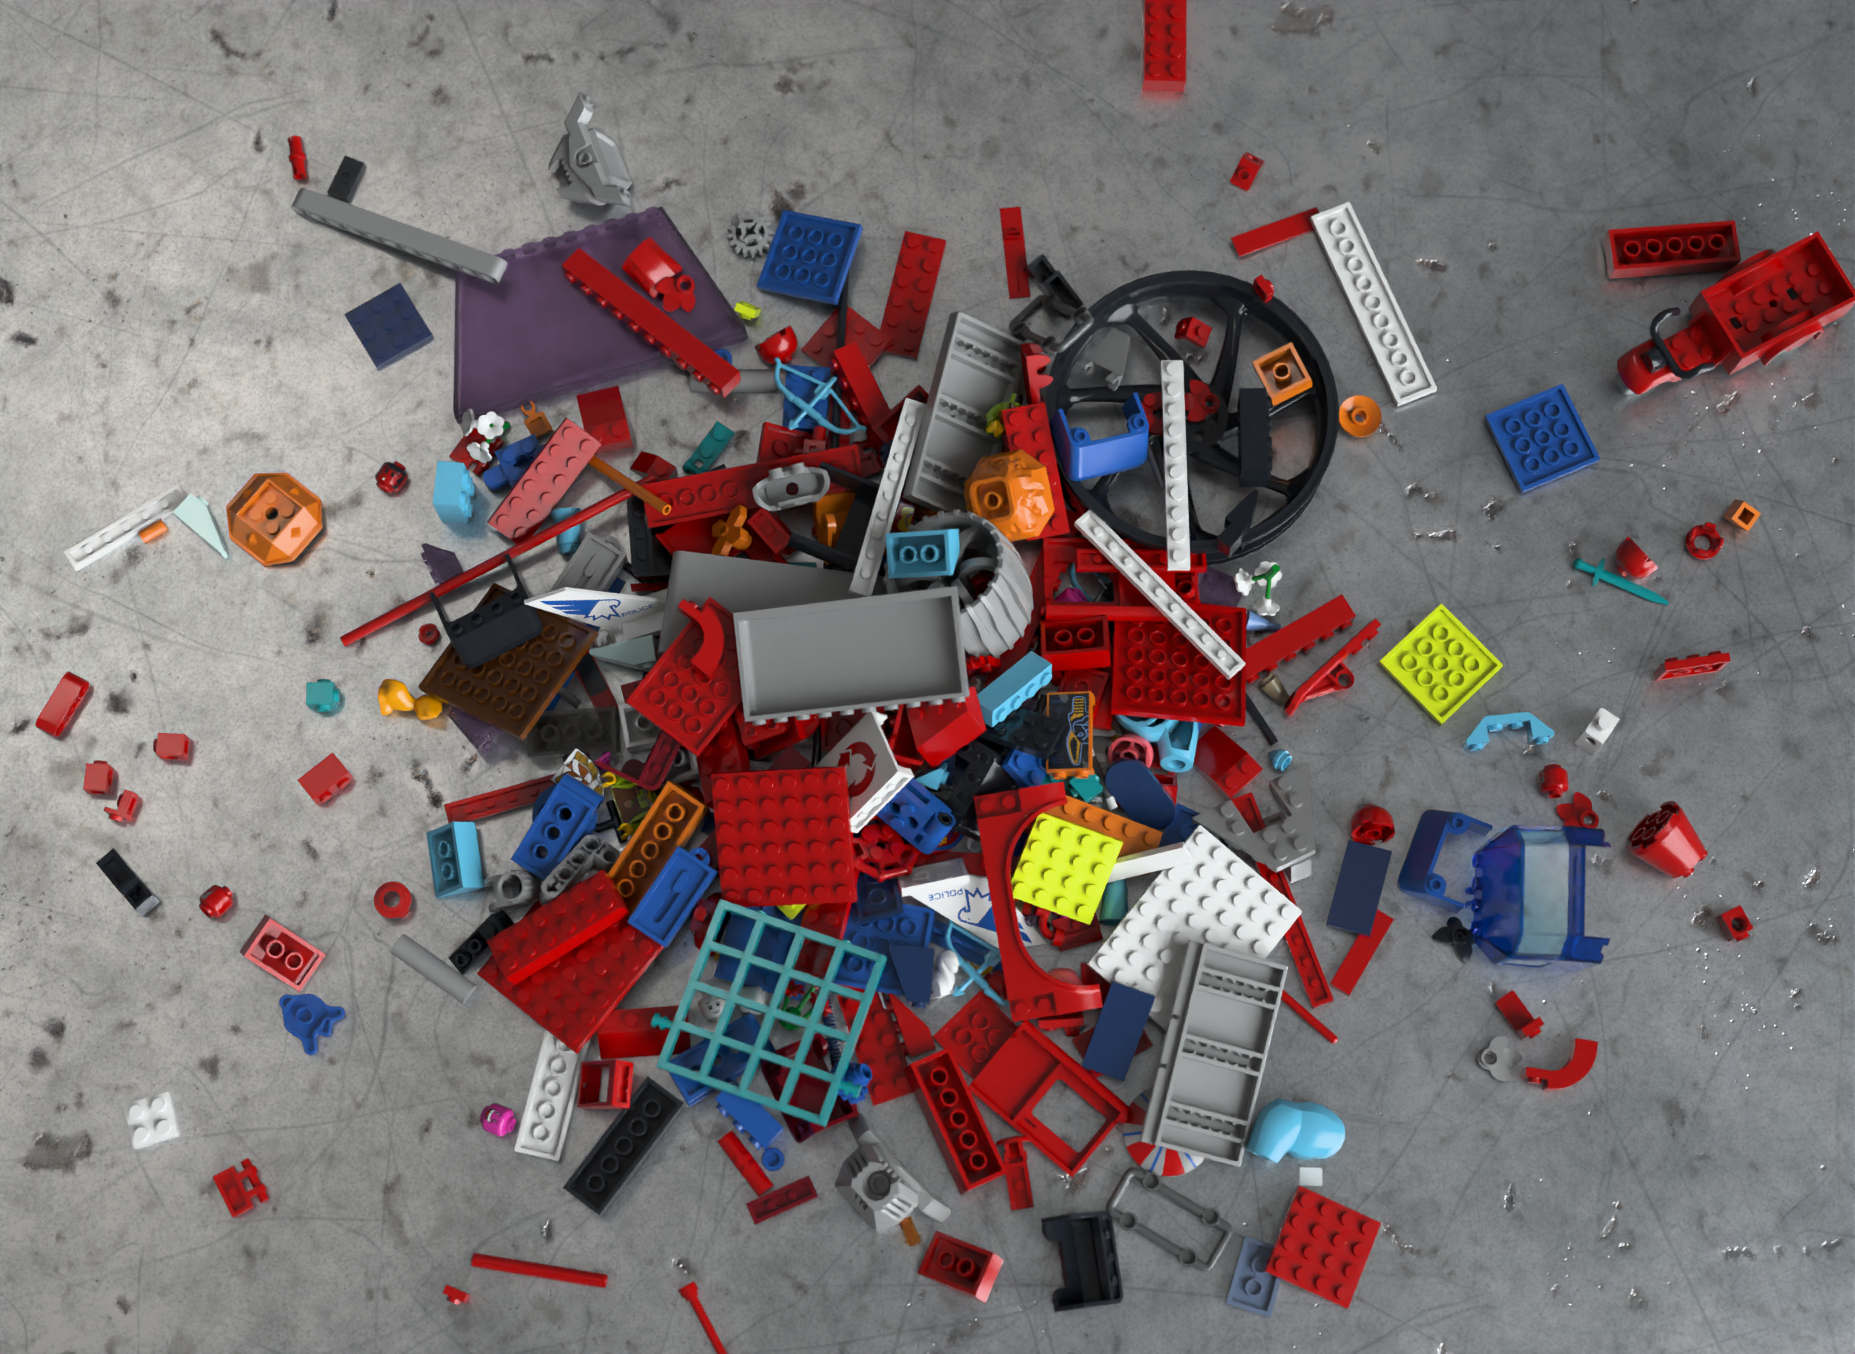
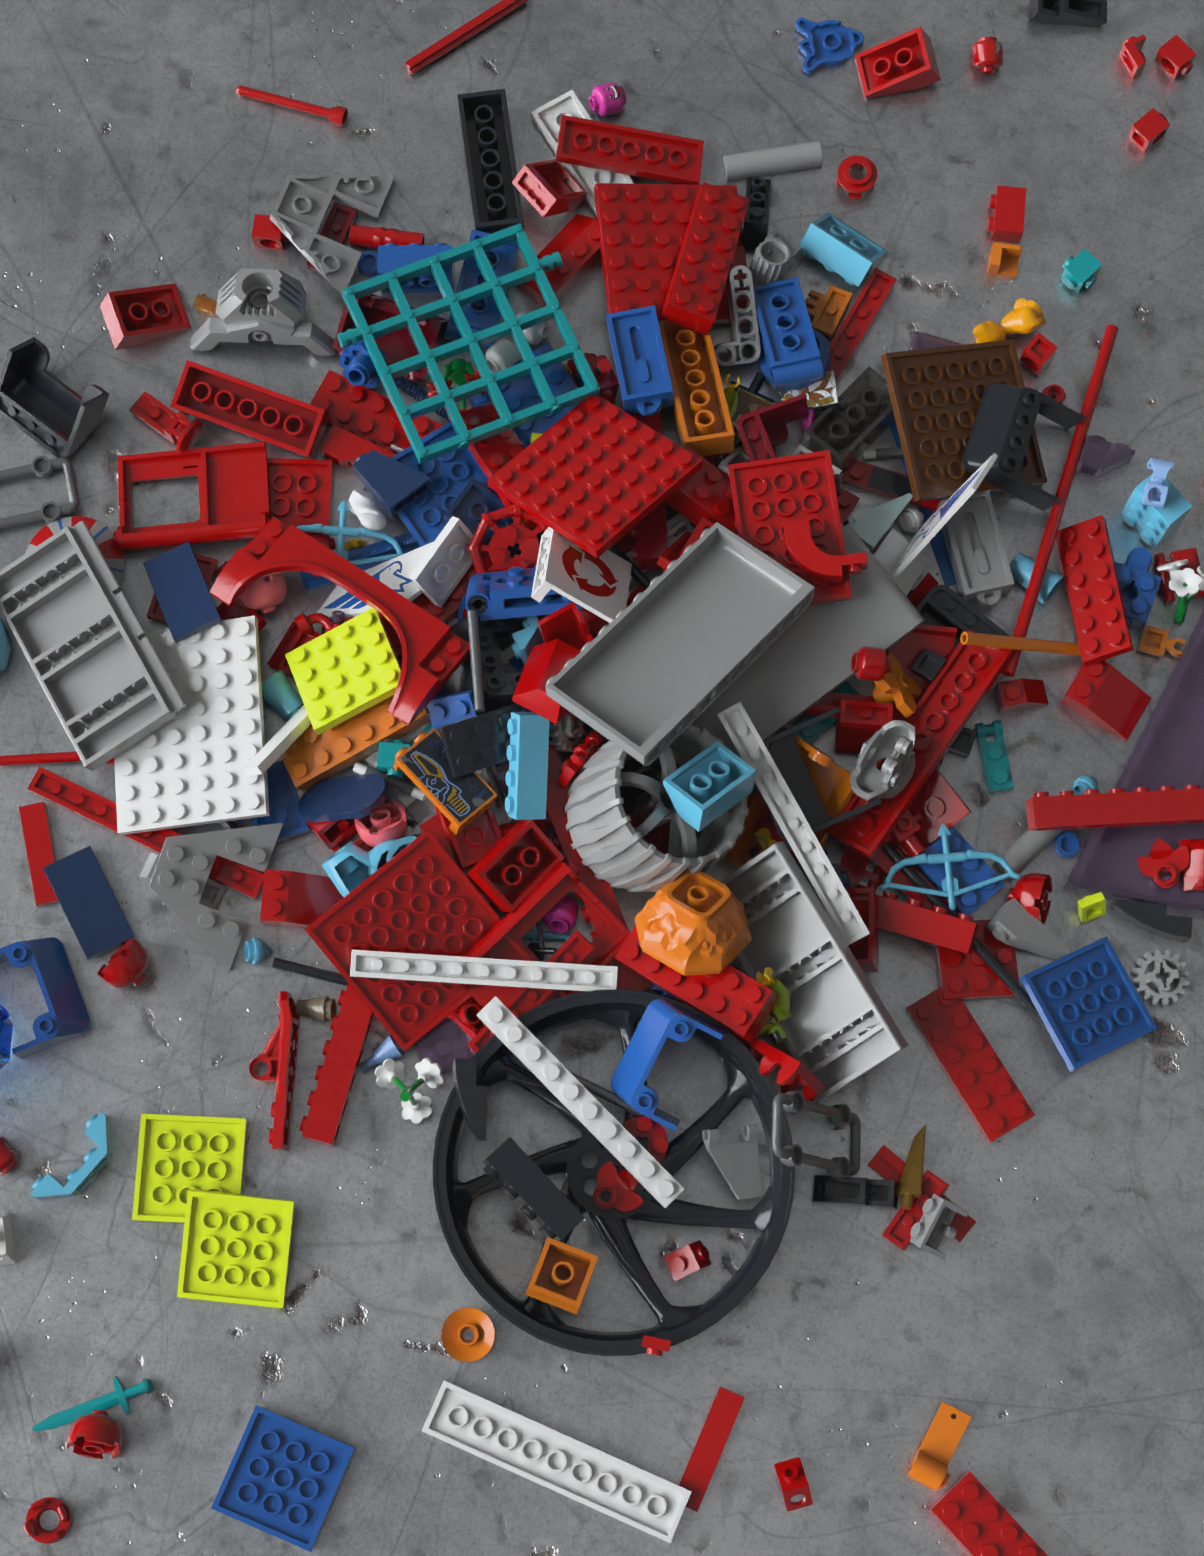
camera: 140 degrees right, 0 degrees up
none -> neon yellow plate [177,1189,295,1308]
none -> red brick [251,214,289,250]
none -> light grey wing [270,174,396,296]
none -> dark grey bar [467,610,485,712]
none -> red plate [555,115,704,185]
none -> orange hinge [805,285,853,339]
none -> red head [851,646,891,681]
none -> red tile [882,1170,950,1251]
none -> pearl gold bar [896,1125,926,1210]
none -> orange door [907,1401,972,1491]
none -> light grey window [910,1194,969,1260]
none -> black plate [911,648,947,683]
none -> light grey slope [986,898,1072,960]
none -> orange panel [987,242,1022,278]
none -> red brick [1019,332,1058,376]
none -> medium azure plate [1072,776,1098,795]
none -> black slope [1110,899,1193,942]
none -> light blue leg [1141,457,1174,509]

